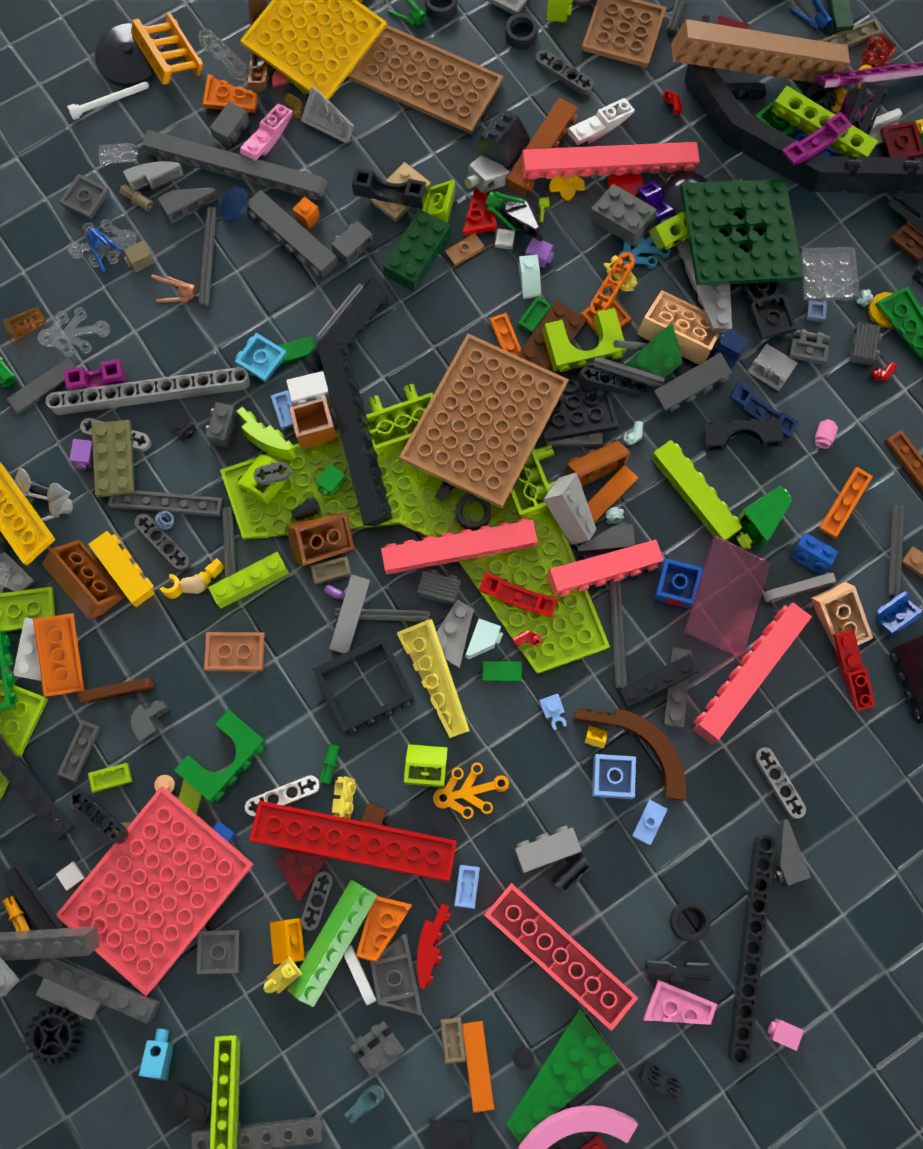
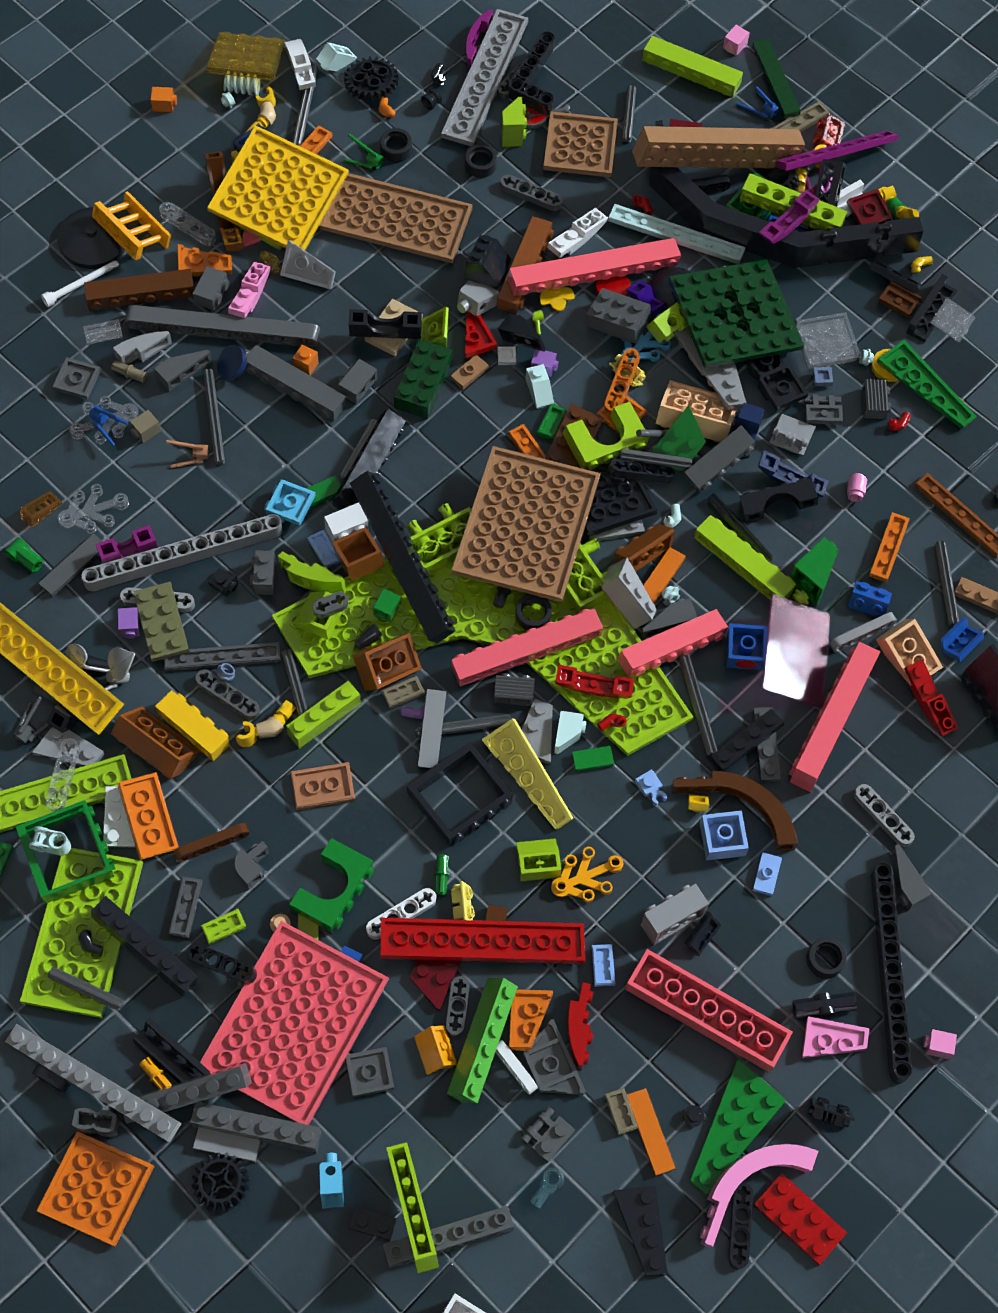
camera: 15 degrees left, 10 degrees down
white tile [56,862,86,891] -> none
light yellow hinge [264,957,302,994] -> none
green plant [485,191,526,231] -> none
none -> reddish brown brick [84,269,194,310]
none -> light aqua plate [608,204,745,264]
none -> black axle [708,493,773,562]

